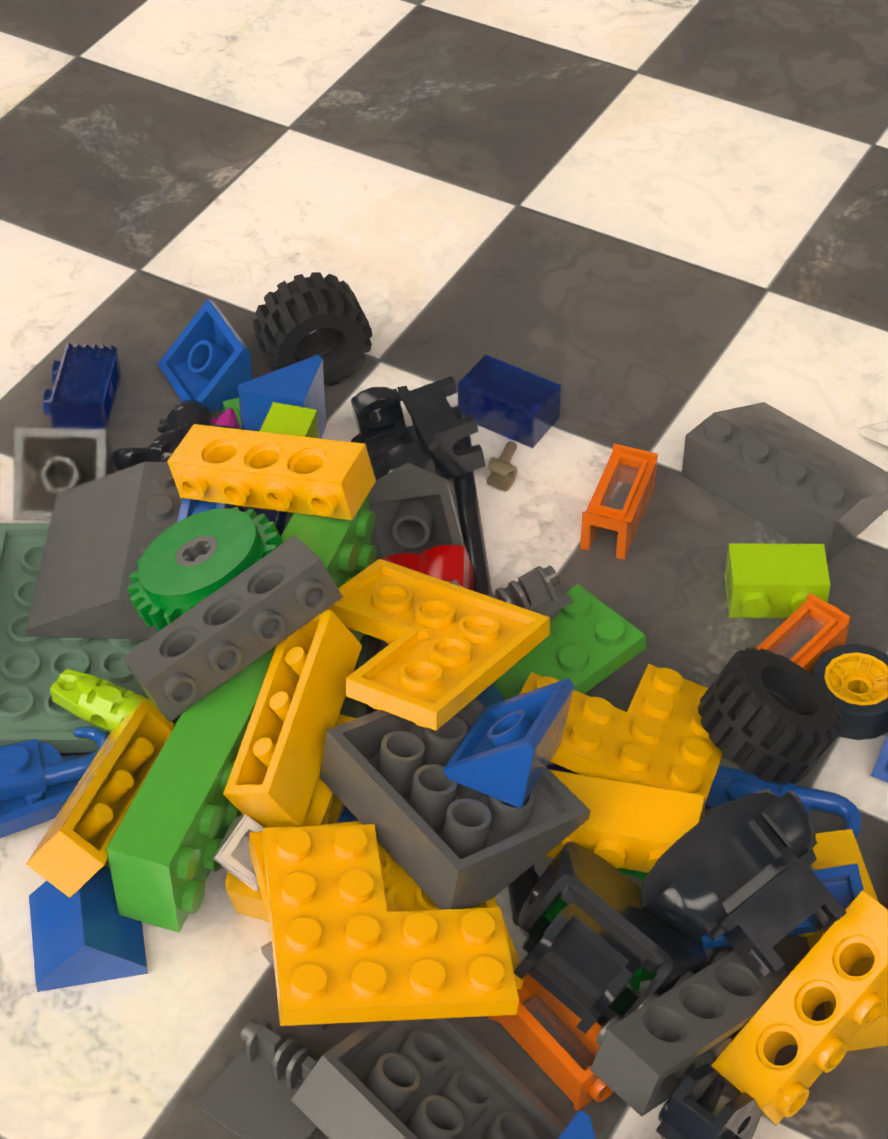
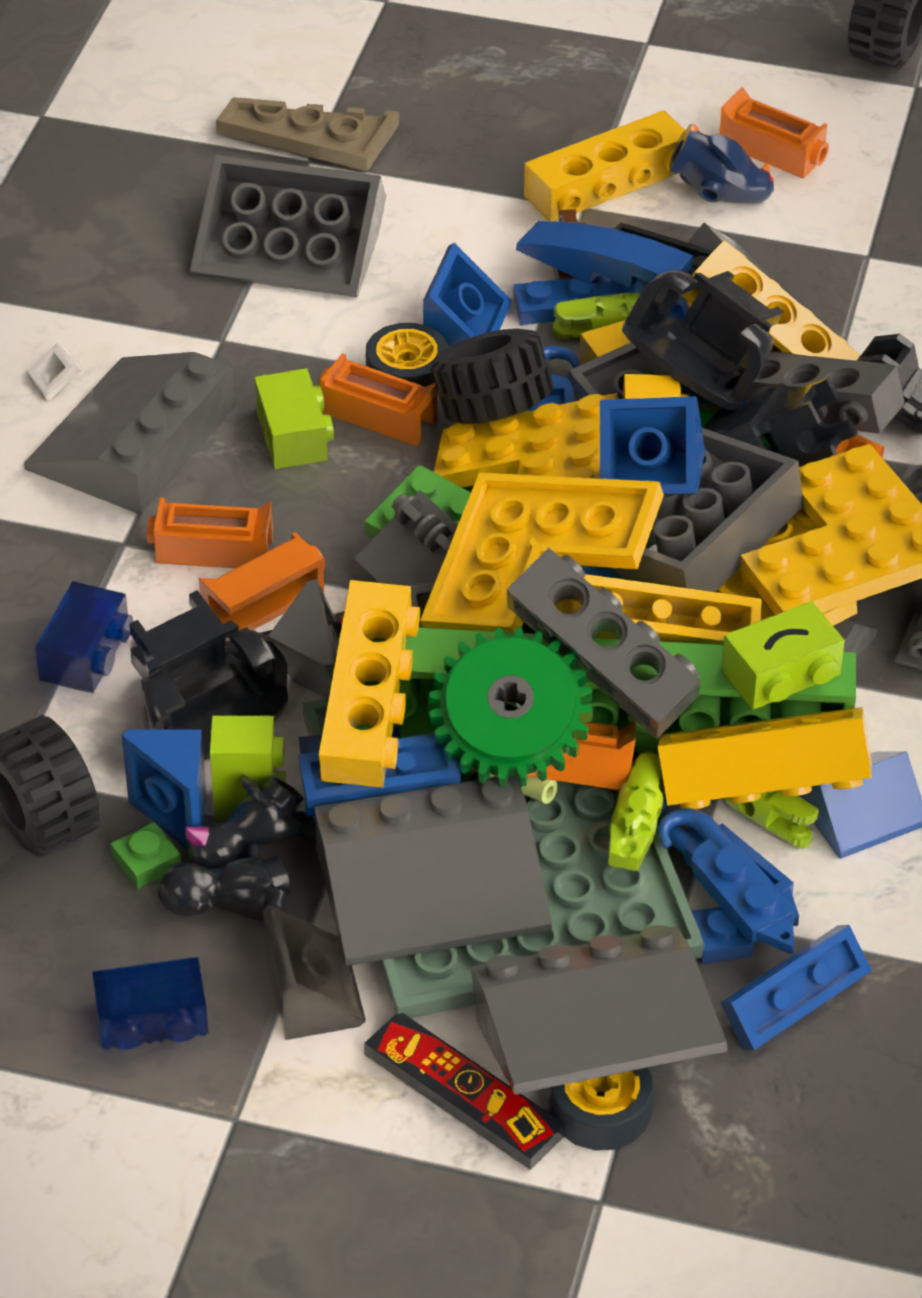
camera: 105 degrees left, 0 degrees up
blue slope [158,299,253,413] -> none
none -> orange window [199,532,326,638]
none -> lime brick [721,601,845,710]

